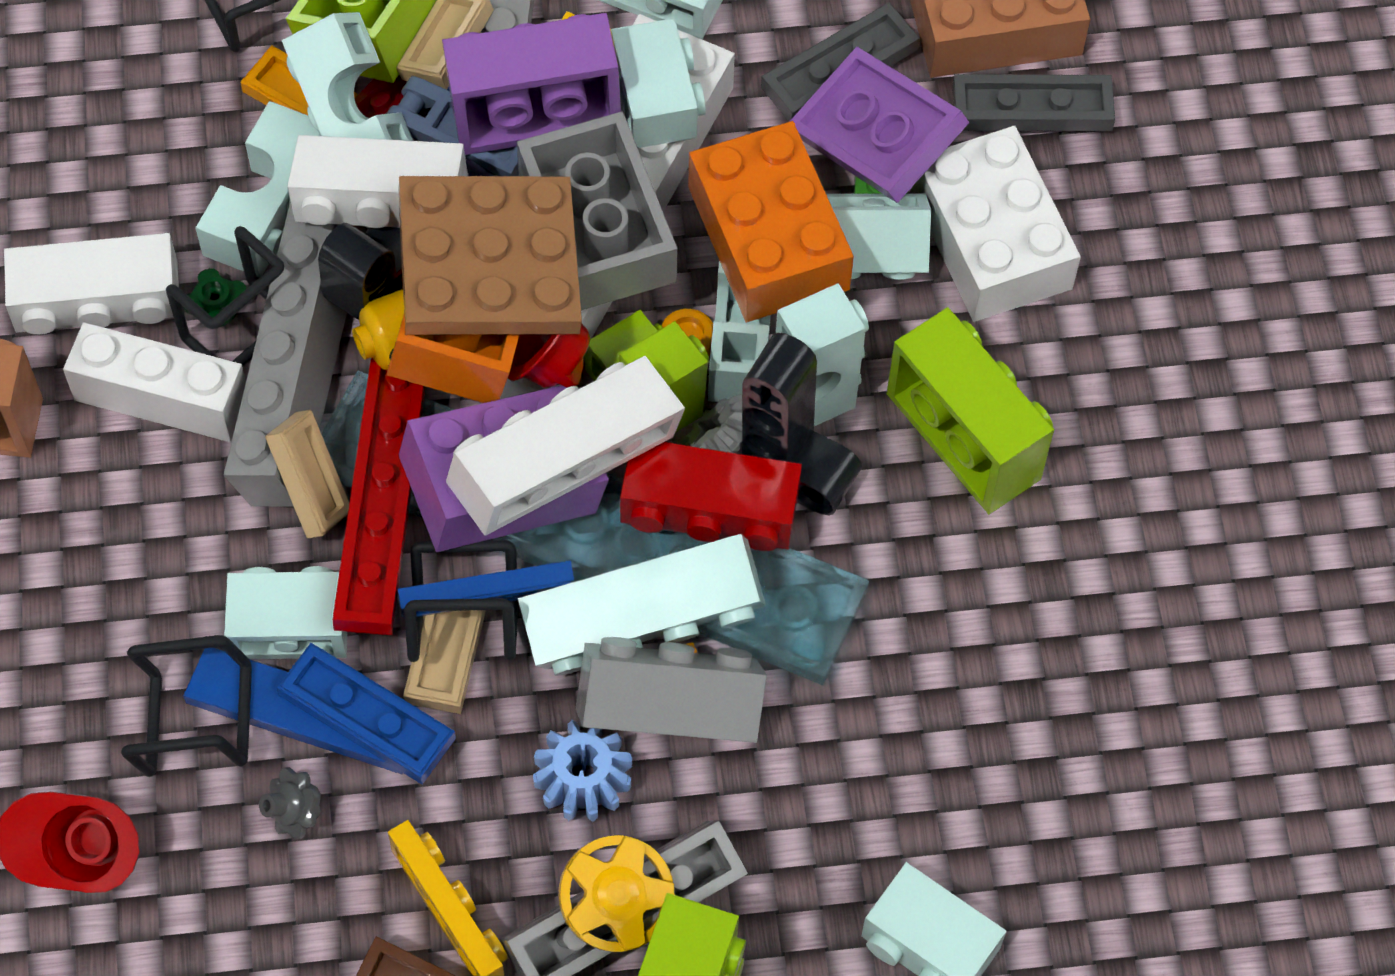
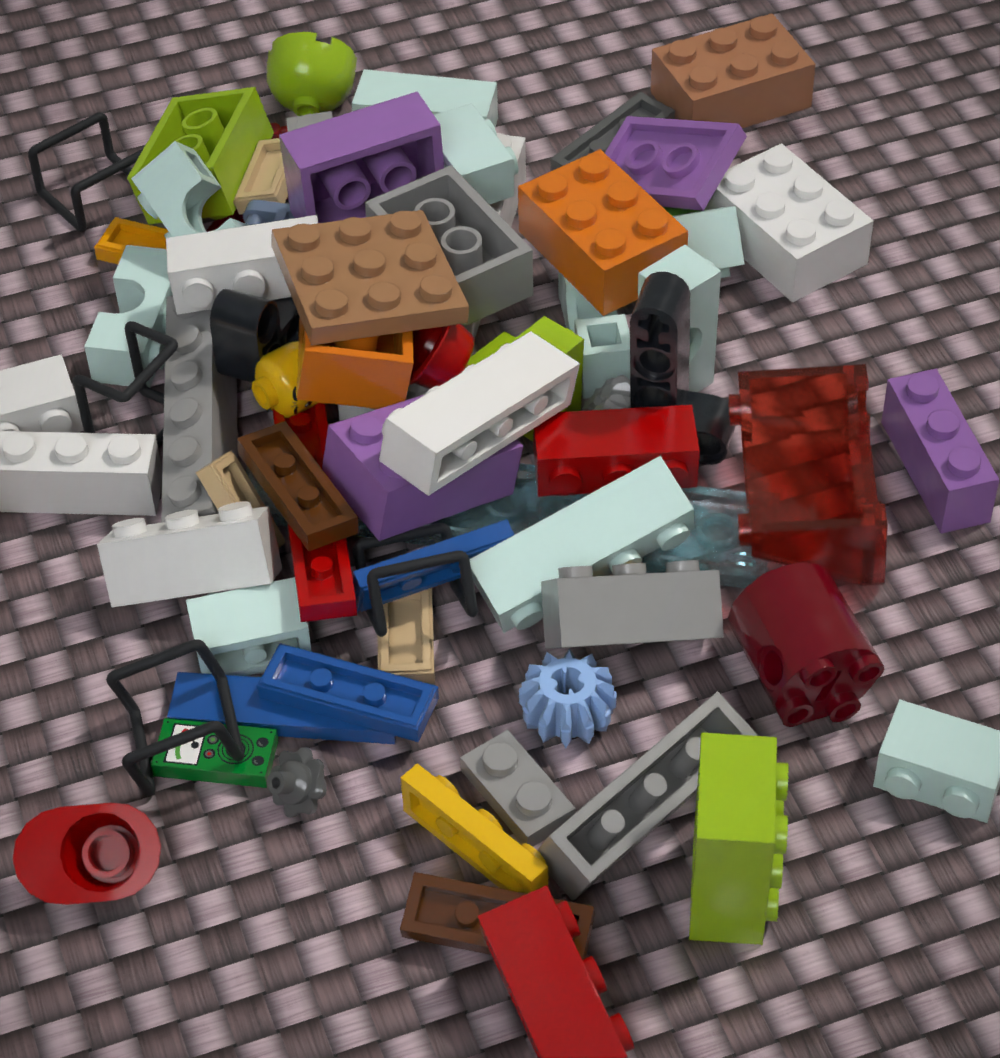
camera: 10 degrees left, 15 degrees down
dark green plate [183,268,247,327] -> none
yellow wheel [558,835,675,952] -> none
lime brick [887,307,1054,515] -> none
dark grey plate [952,74,1115,131] -> none
none -> white brick [97,501,282,608]
none -> green tile [151,718,278,788]
none -> reddish brown plate [237,421,359,552]
none -> light grey plate [460,730,576,847]
none -> clear red windscreen [728,364,888,586]
none -> dark red cylinder [728,562,885,727]
none -> medium lavender brick [881,368,999,534]

